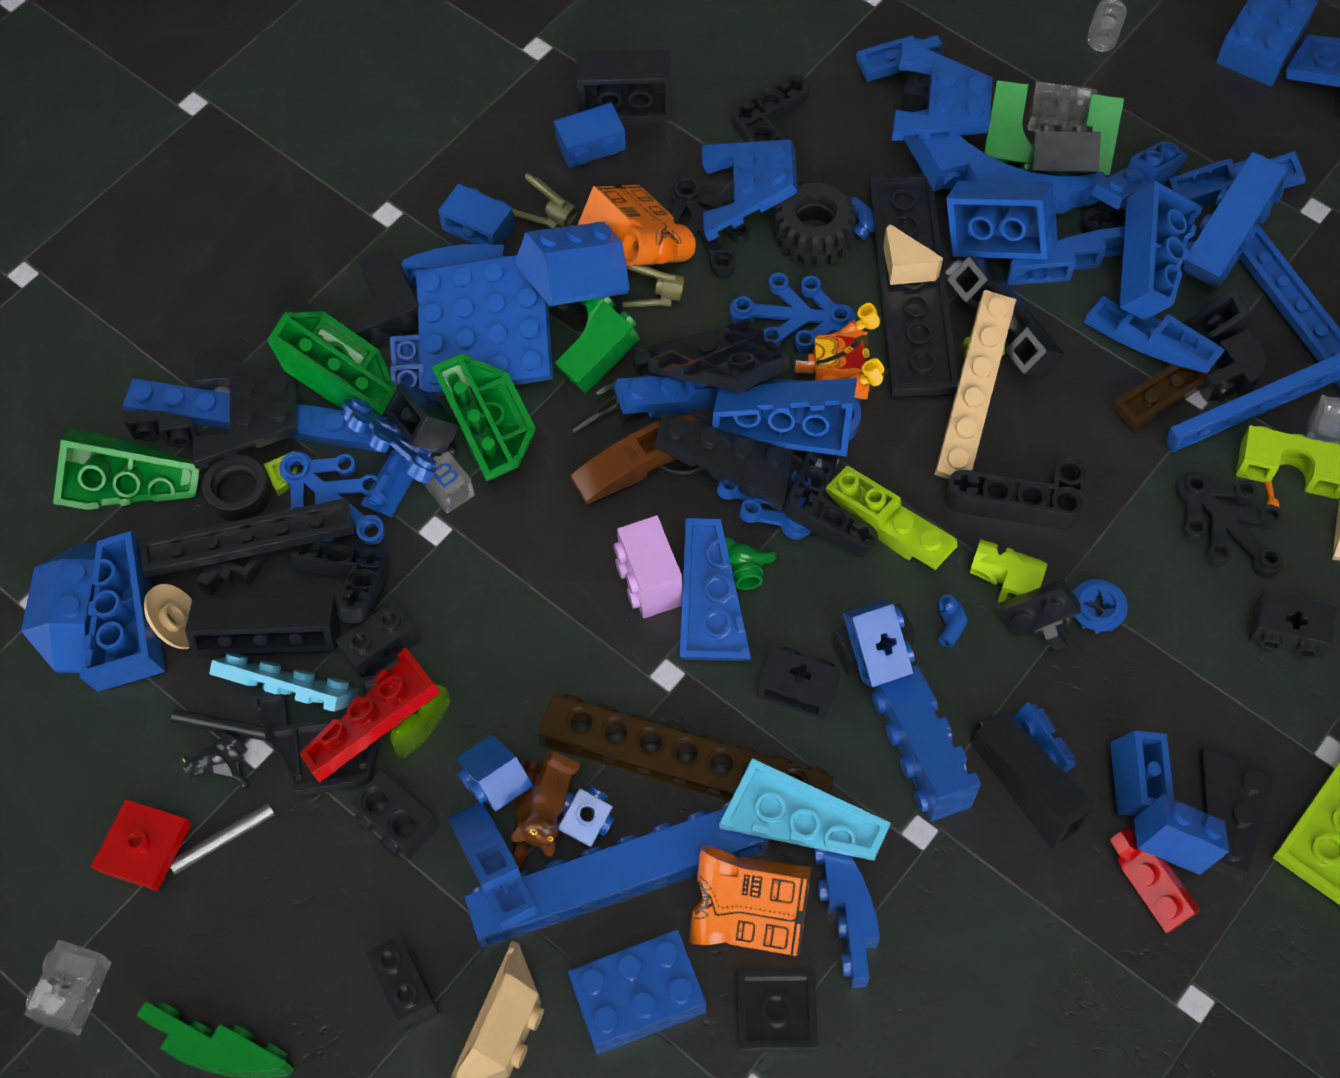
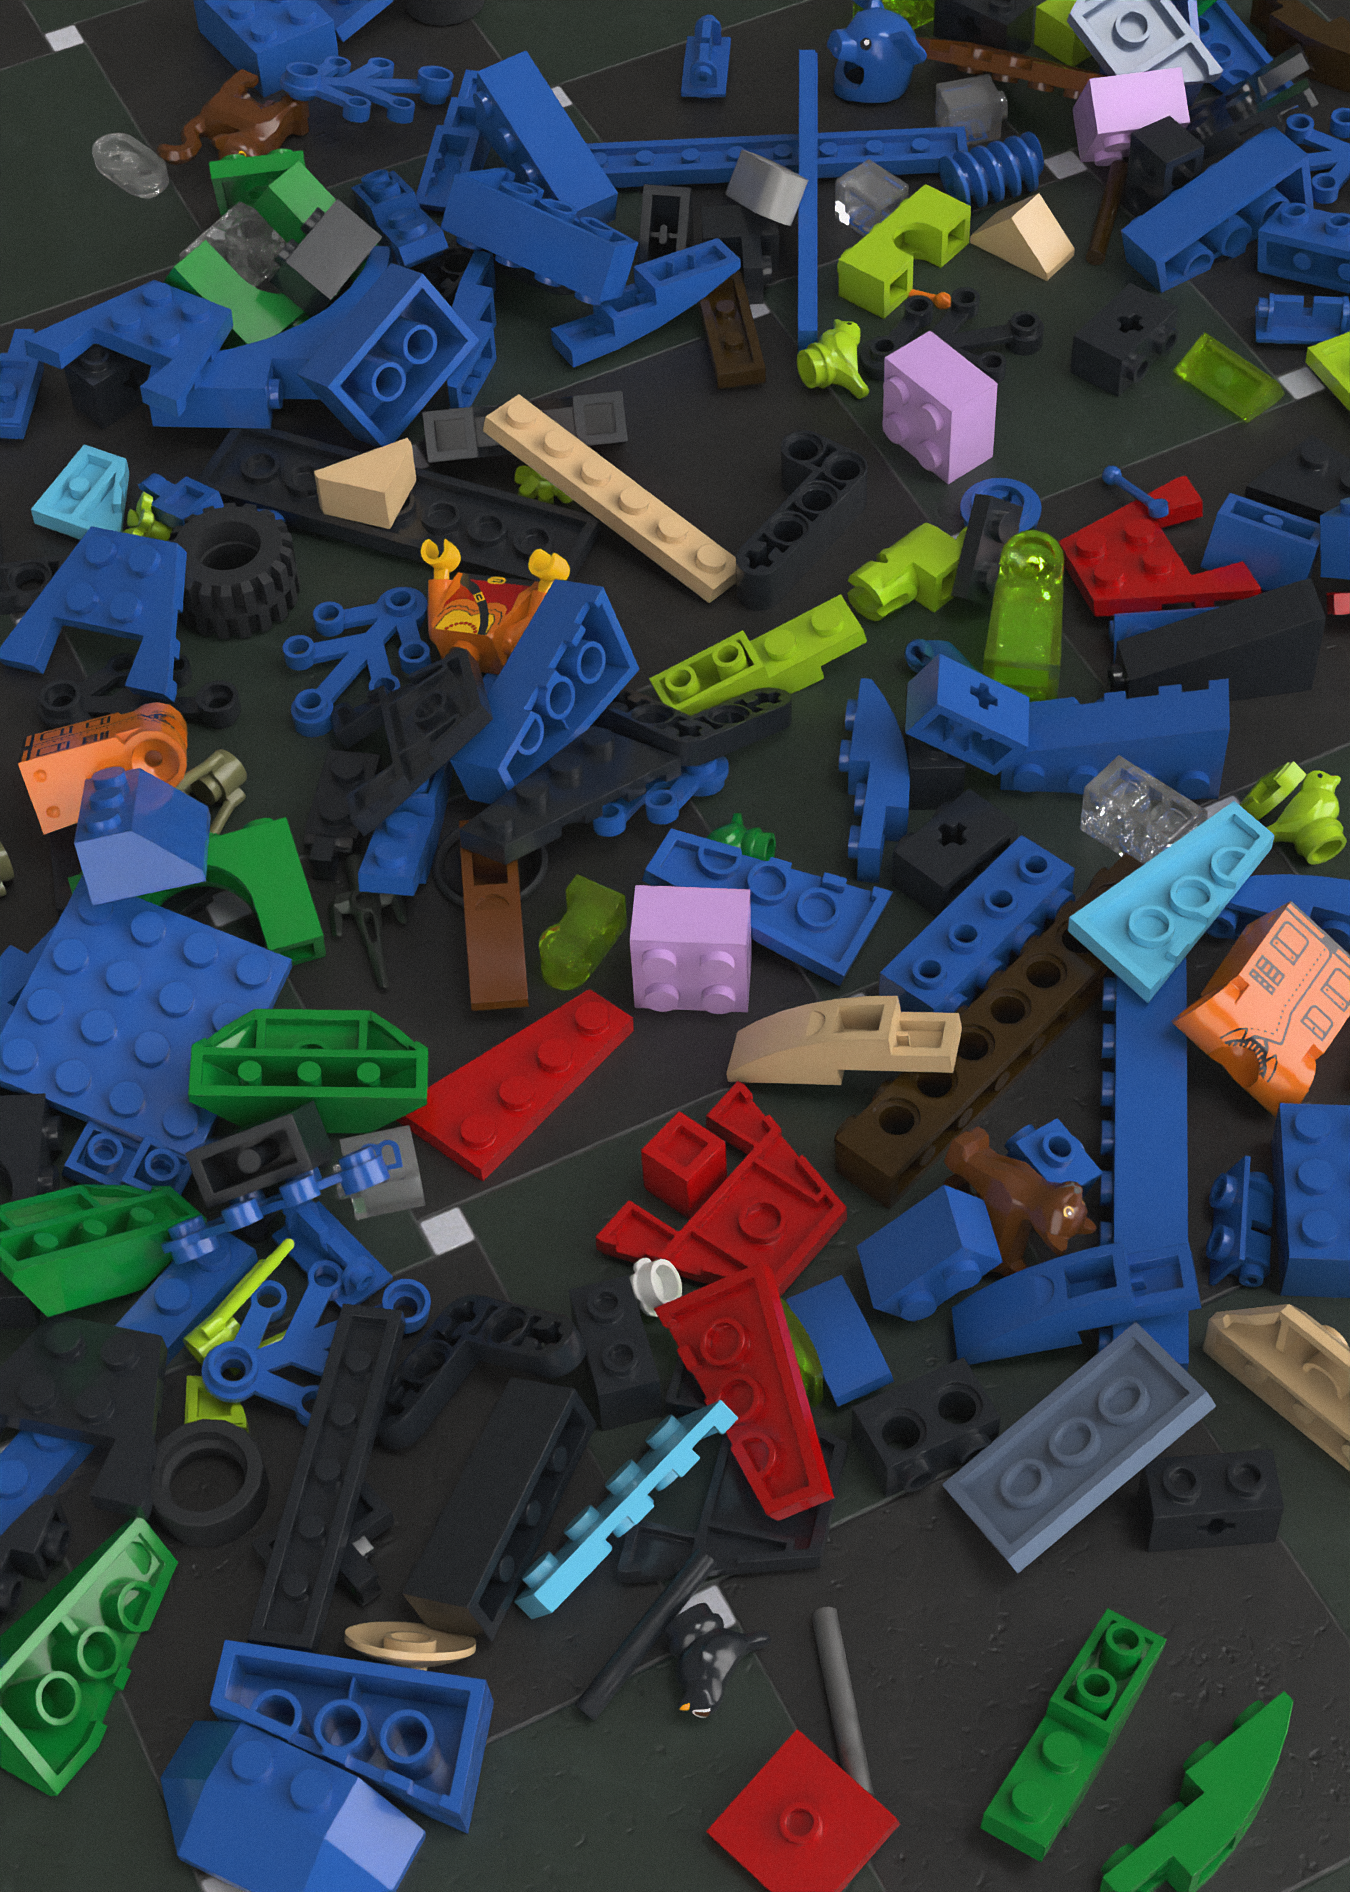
camera: 65 degrees left, 10 degrees down
none -> medium azure wing [31,444,129,540]
none -> lime plant [123,491,172,541]
none -> blue plate [138,473,224,528]
none -> reddish brown animal [156,69,310,165]
none -> lime plant [182,1238,294,1376]
none -> green plate [209,148,306,220]
none -> blue plant [280,56,454,124]
none -> red wing [396,989,634,1182]
none -> clear neon green leg [539,874,627,990]
none -> red wing [595,1081,847,1297]
none -> white plate [629,1258,682,1317]
none -> red panel [641,1111,727,1220]
none -> light grey beam [725,150,809,226]
none -> tan slope [726,996,962,1085]
none -> blue slope [786,1275,894,1407]
none -> lime animal [797,319,869,399]
none -> blue slope [839,678,910,883]
none -> blue brick [879,835,1075,1013]
none -> lavender brick [882,331,998,484]
none -> sand blue plate [942,1322,1216,1573]
none -> green slope [980,1608,1167,1862]
none -> clear neon green piece [983,530,1064,702]
none -> red wing [1058,475,1261,617]
none -> clear brick [1080,755,1208,864]
none -> blue hinge [1102,465,1169,518]
none -> clear neon green slope [1173,332,1285,423]
none -> blue hinge [1206,1155,1274,1287]
none -> lime tile [1239,761,1307,820]
none -> lime animal [1266,770,1347,865]

